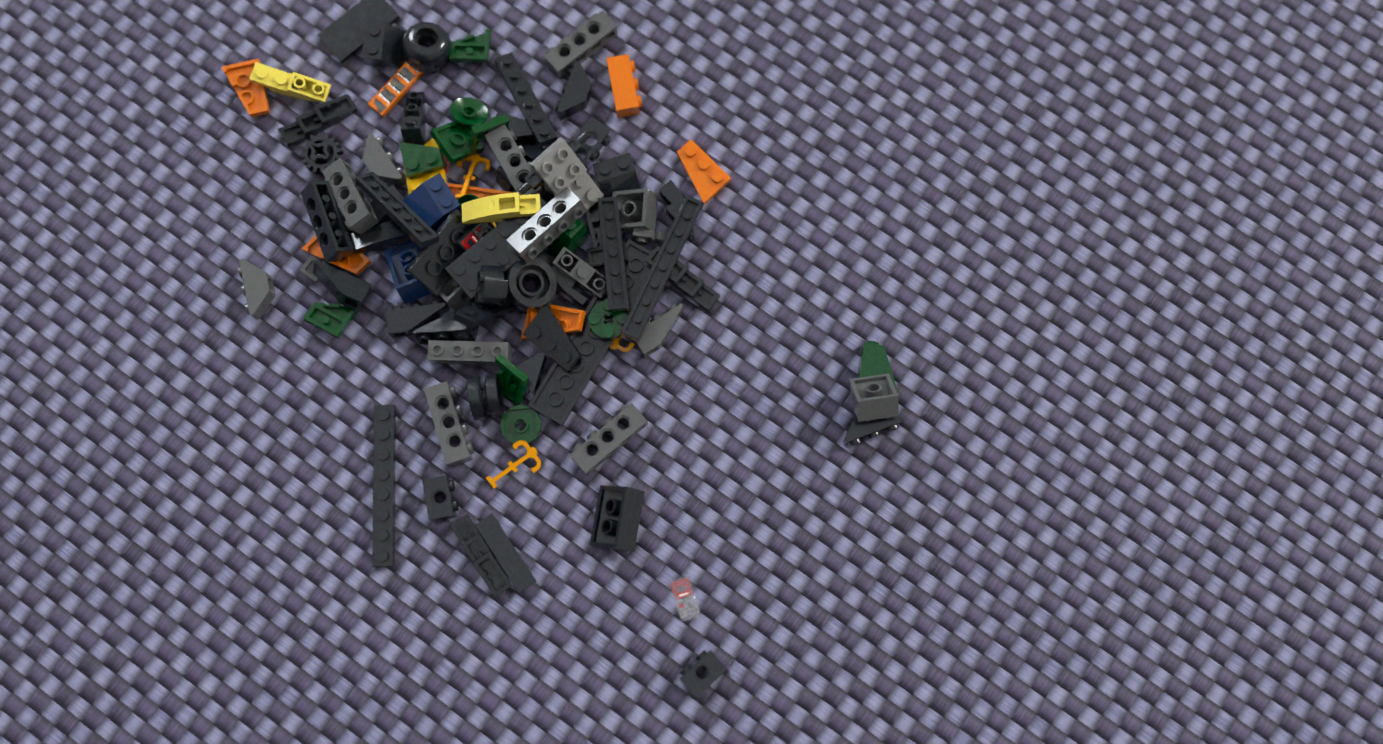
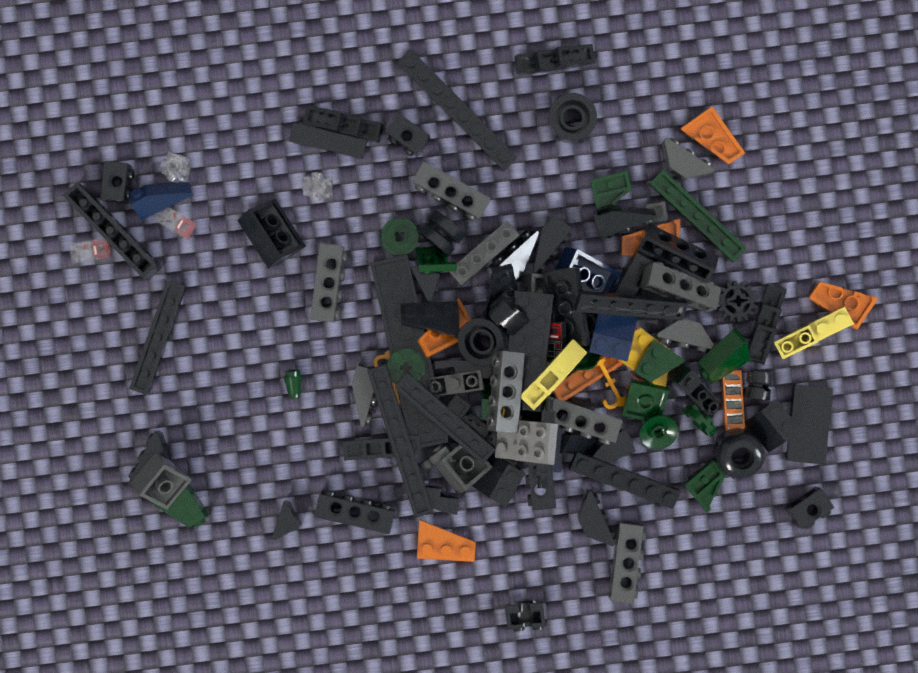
camera: 140 degrees right, 10 degrees up
dark green wing [468,115,510,152] -> none
light orange piece [486,440,541,489] -> none
orange brick [606,54,642,118] -> none
none -> black brick [63,182,162,280]
none -> clear tile [69,238,112,264]
none -> dark blue slope [128,182,193,220]
none -> black plate [129,280,187,395]
none -> clear brick [161,151,191,183]
none -> black slope [271,500,302,540]
none -> dark green cone [283,370,302,398]
none -> clear brick [302,172,333,201]
none -> black brick [314,490,396,534]
none -> black cylinder [505,600,546,632]
none -> black slope [514,44,596,75]
none -> black piece [548,93,597,144]
none -> dark green plate [649,170,747,263]
none -> orange wing [680,107,745,165]
none -> dark green plate [682,402,717,437]
none -> dark green slope [698,328,750,384]
none -> black wheel [744,371,773,400]

